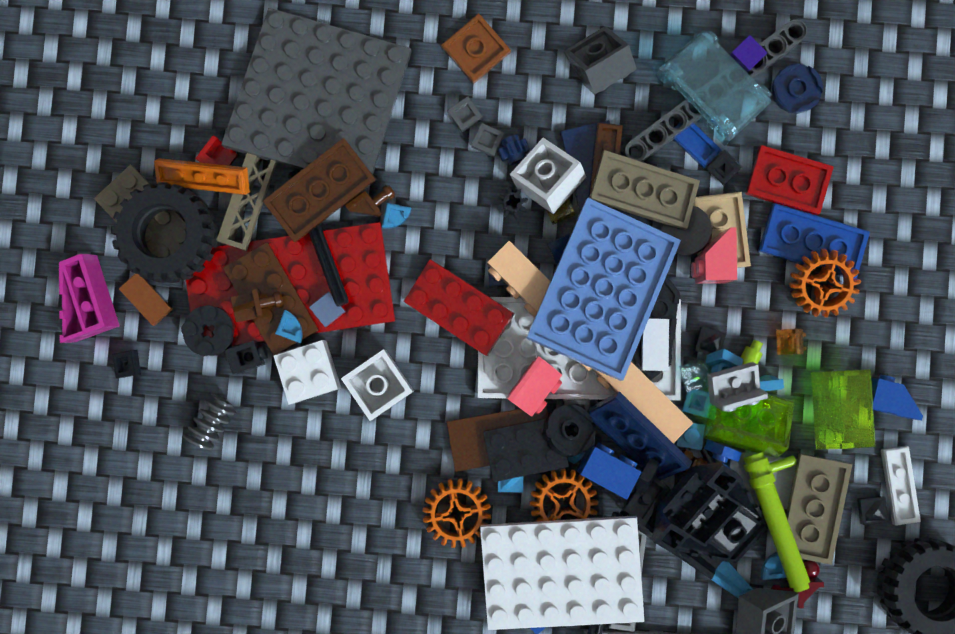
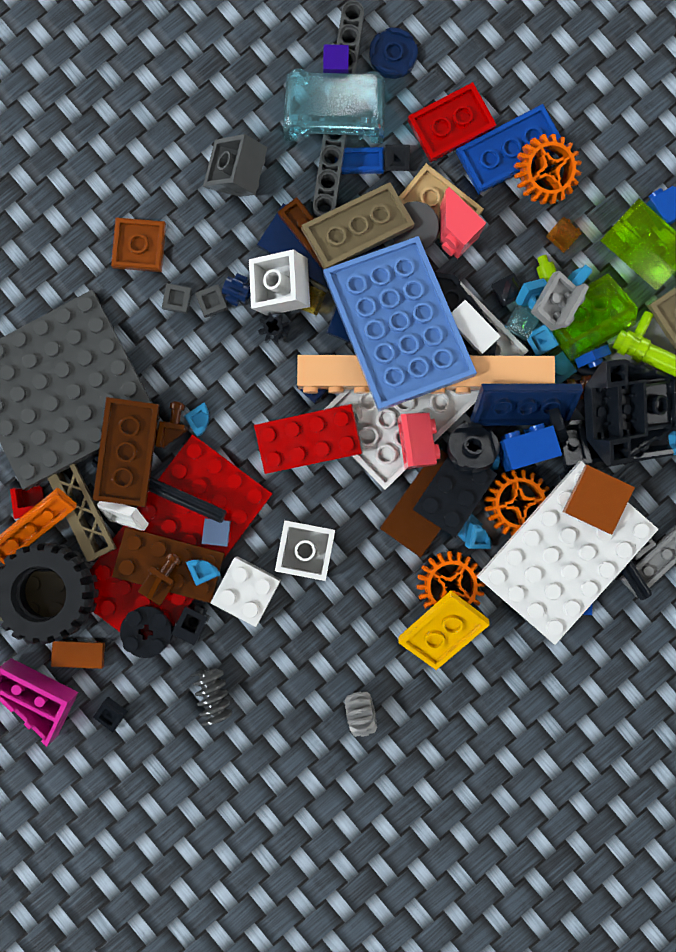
camera: 45 degrees left, 0 degrees up
none -> white tile [97,501,149,531]
none -> light grey gear [345,691,377,737]
none -> yellow plate [398,591,490,670]
none -> dark azure tile [465,522,491,549]
none -> dark orange tile [563,465,635,535]

